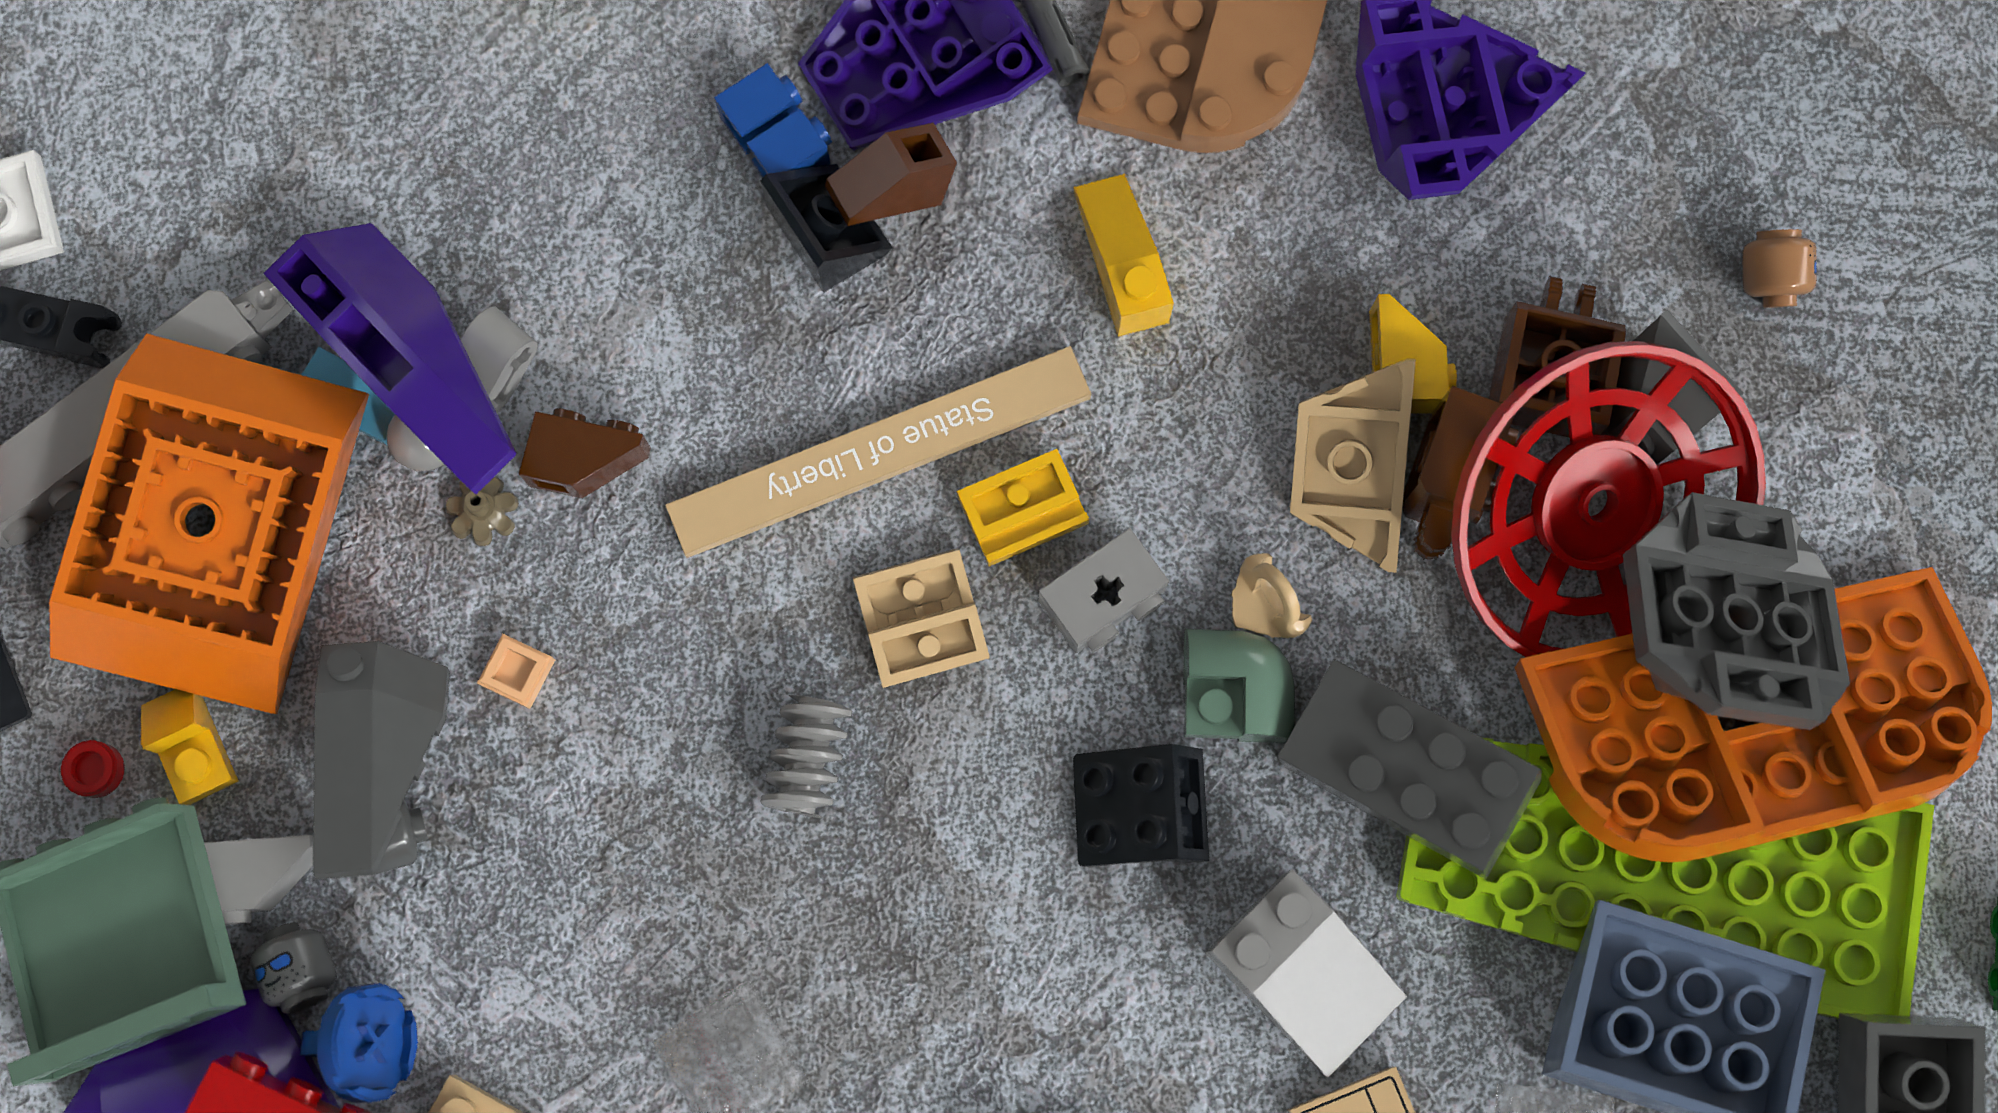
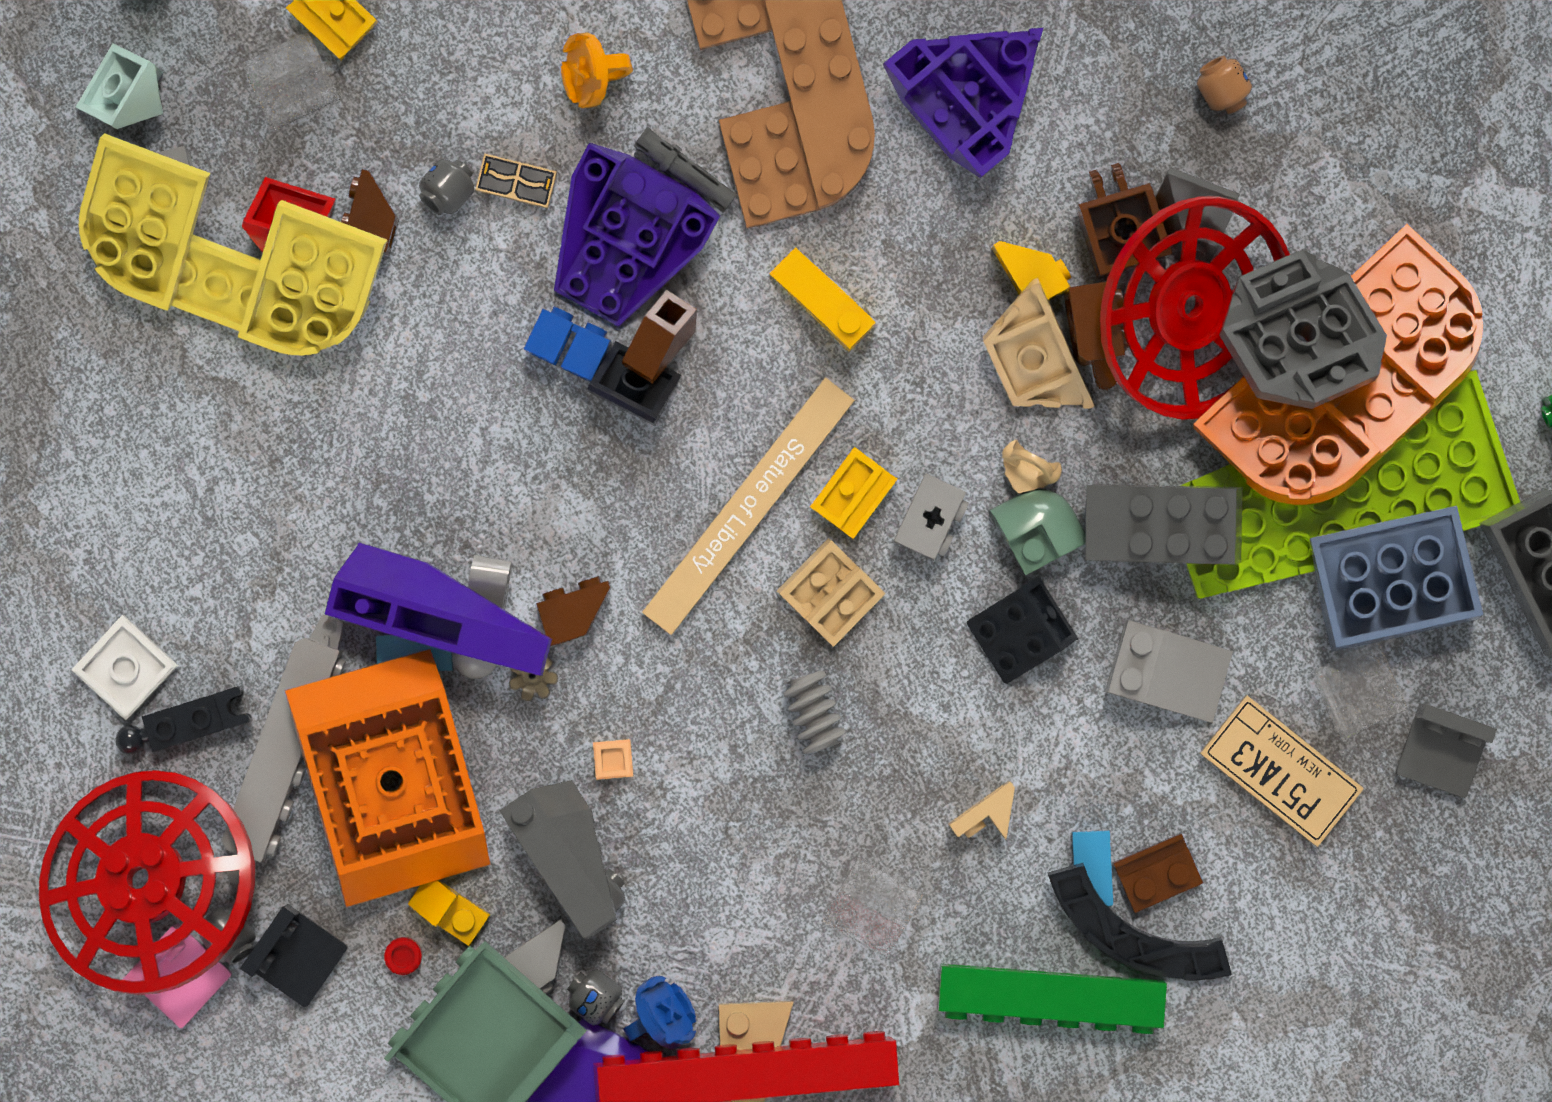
camera: 30 degrees left, 10 degrees up
none -> tan slope [948,780,1015,840]

